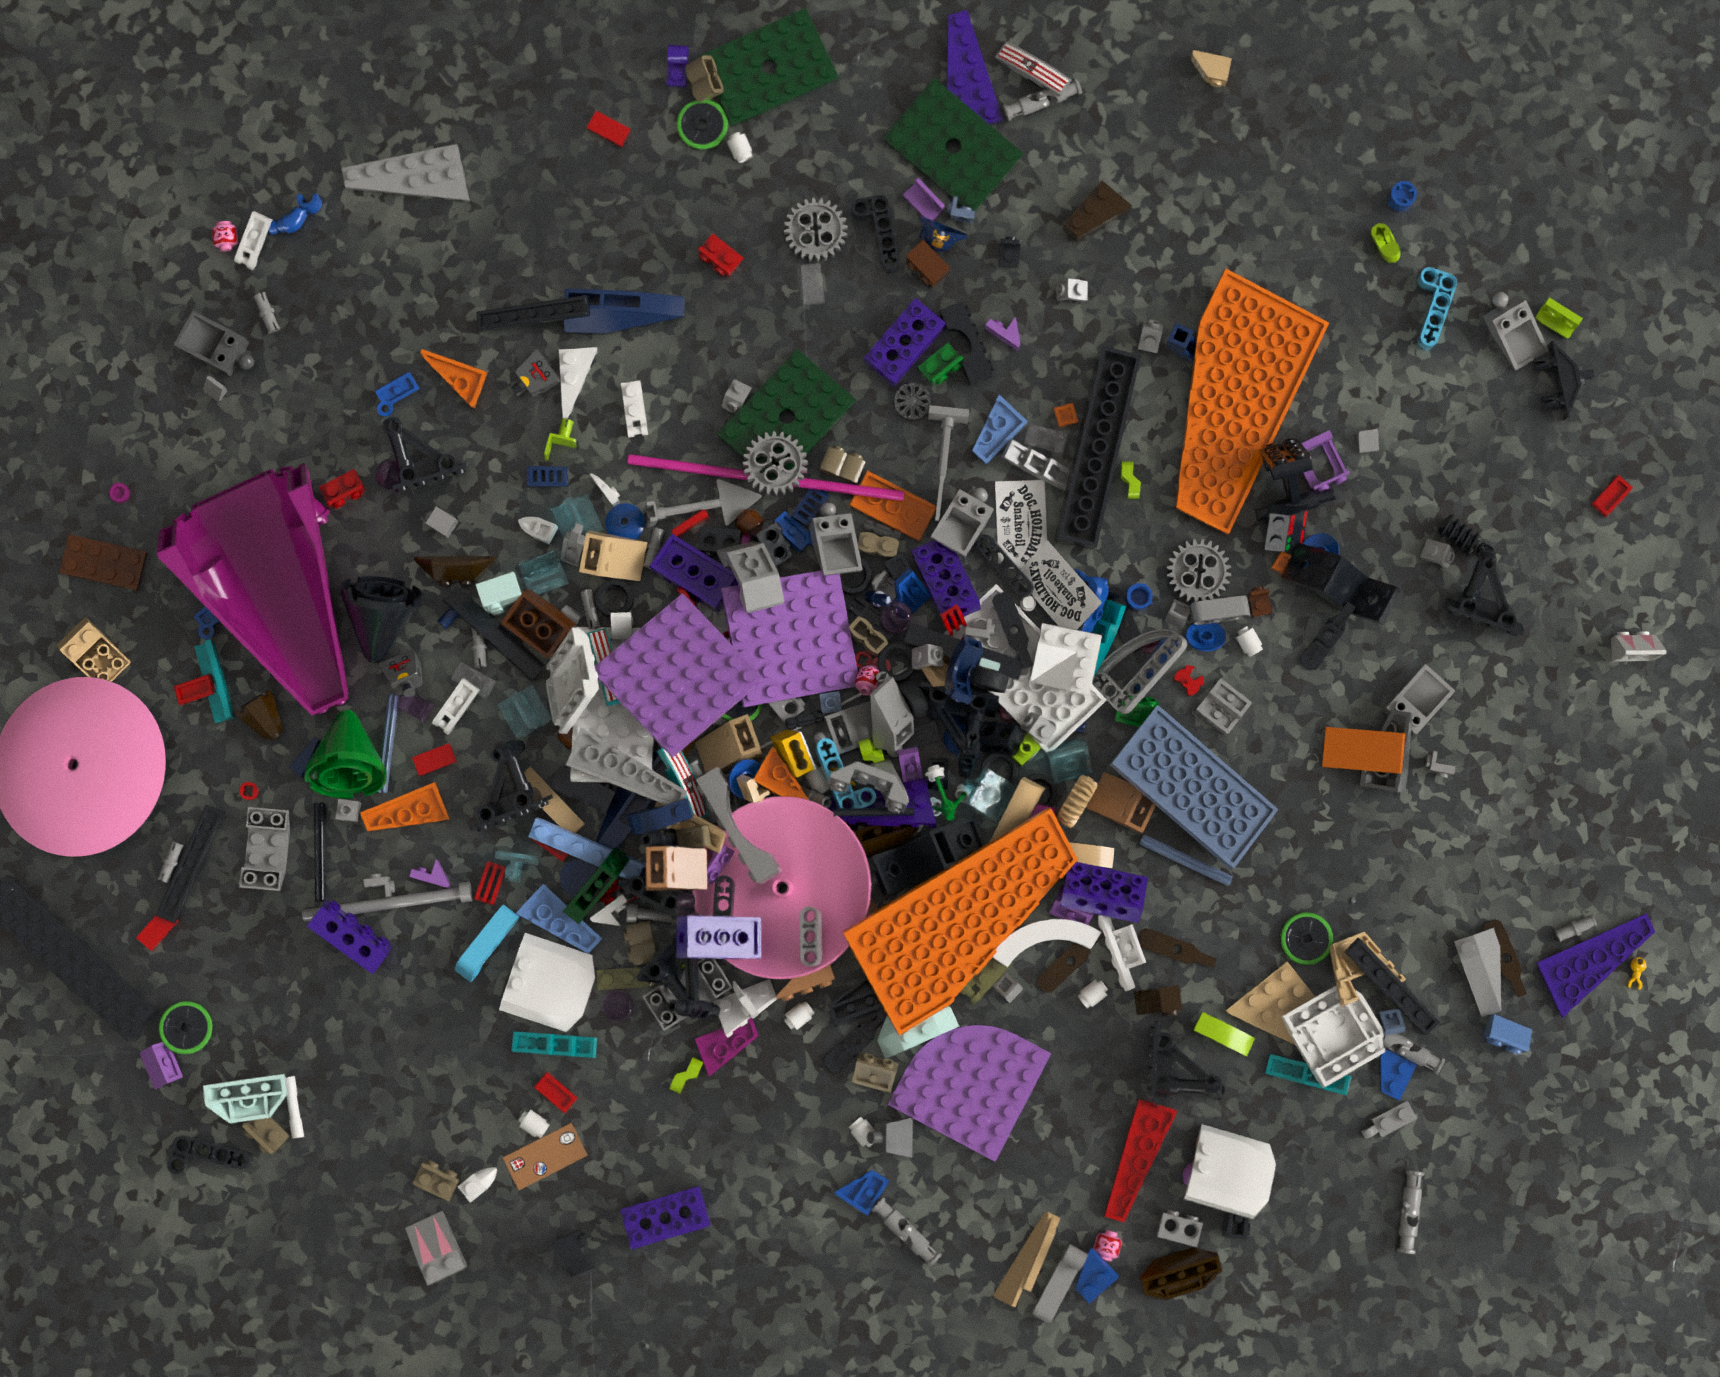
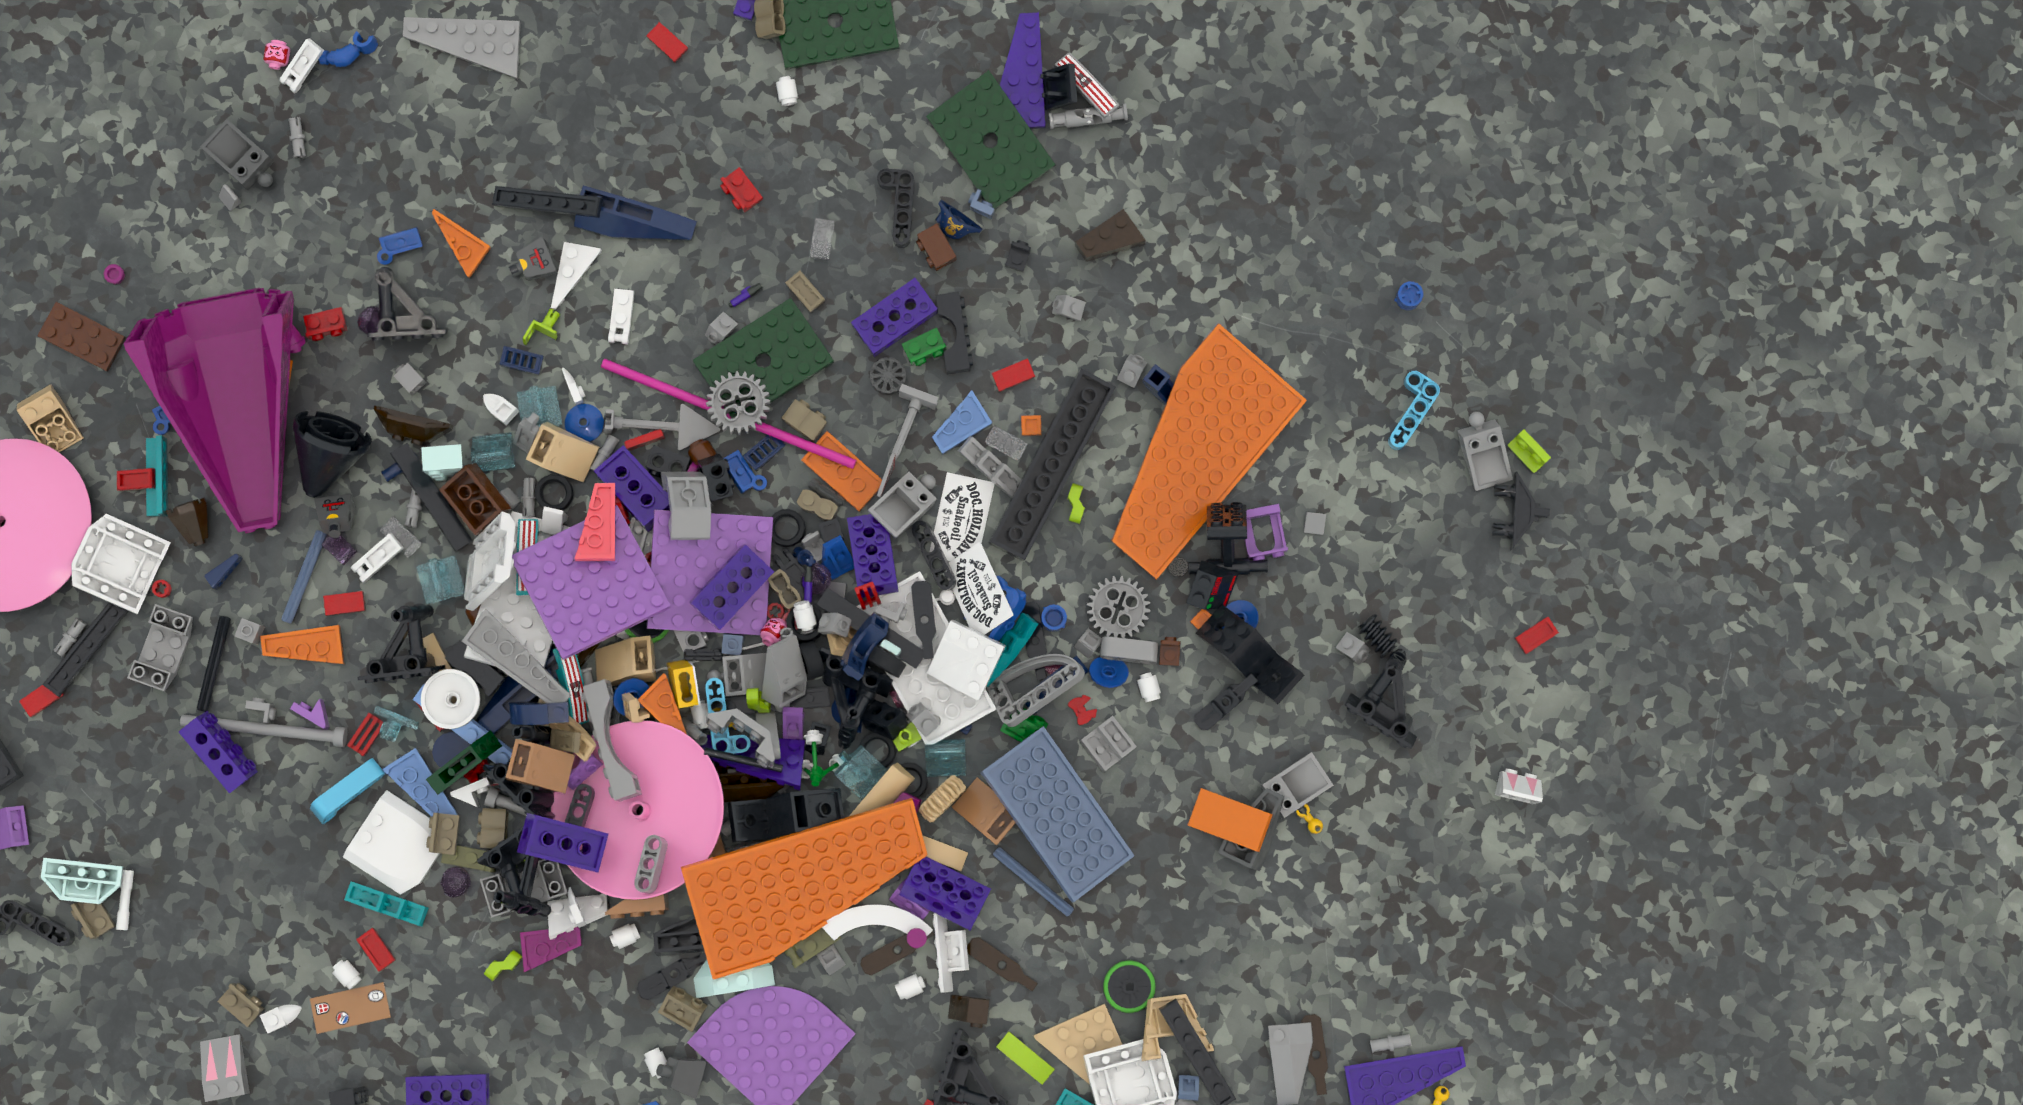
camera: 20 degrees right, 0 degrees up
black wheel [159,1001,212,1054] -> none
green cone [305,710,387,799] -> none
black wheel [677,100,728,149] -> none
light grey gear [784,197,848,262] -> none
light grey slope [809,502,863,576] -> none
medium lavender panel [903,178,945,220] -> none
medium lavender slope [985,317,1020,351] -> none
tan slope [1190,50,1232,87] -> none
lime piece [1371,223,1401,263] -> none
light grey bracket [1425,750,1455,779] -> none
none -> white wedge [71,514,171,614]
none -> white dish [421,669,480,729]
none -> dark tan bracket [426,813,460,855]
none -> coral wing [575,483,615,561]
none -> dark purple brick [689,545,774,630]
none -> piece [728,283,762,307]
none -> dark tan plate [785,271,826,313]
none -> white brick [793,600,816,631]
none -> piece [802,567,813,604]
none -> magenta tile [906,928,927,948]
none -> red tile [992,358,1035,392]
none -> black plate [1040,63,1077,111]
none -> yellow arm [1296,804,1323,834]

